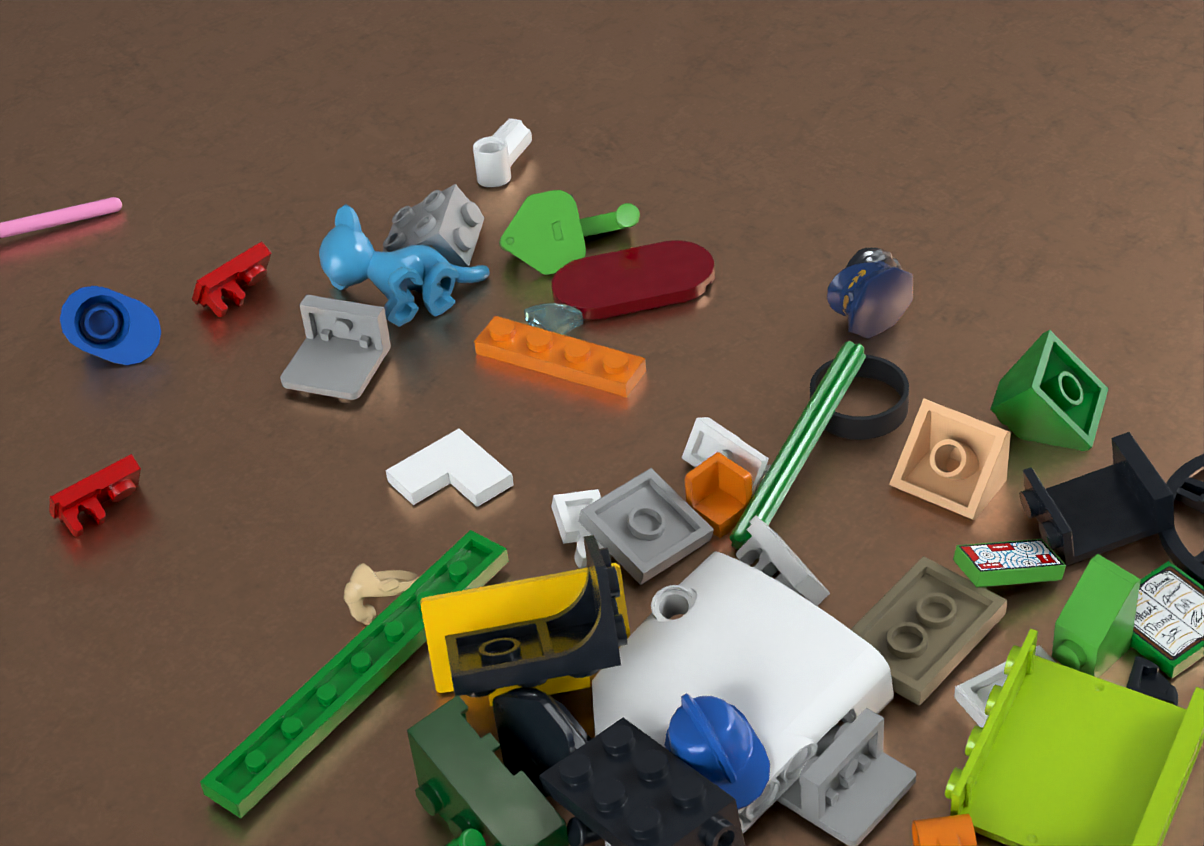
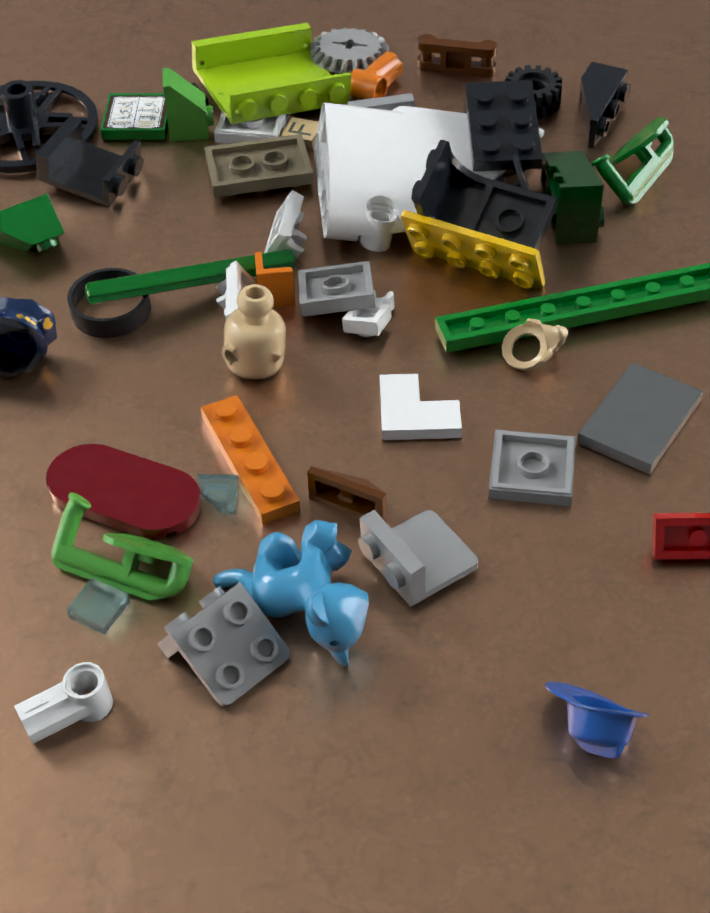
camera: 145 degrees left, 5 degrees up
red plate [192,241,272,318] -> none
blue piece [664,693,770,810] -> none
light nougat slope [889,398,1011,520] -> none
tile [953,539,1066,588] -> none
none -> tan piece [222,284,286,380]
none -> tan tile [281,117,319,150]
none -> reddish brown slope [307,466,387,522]
none -> light grey tile [488,430,576,506]
none -> dark grey tile [577,362,703,475]

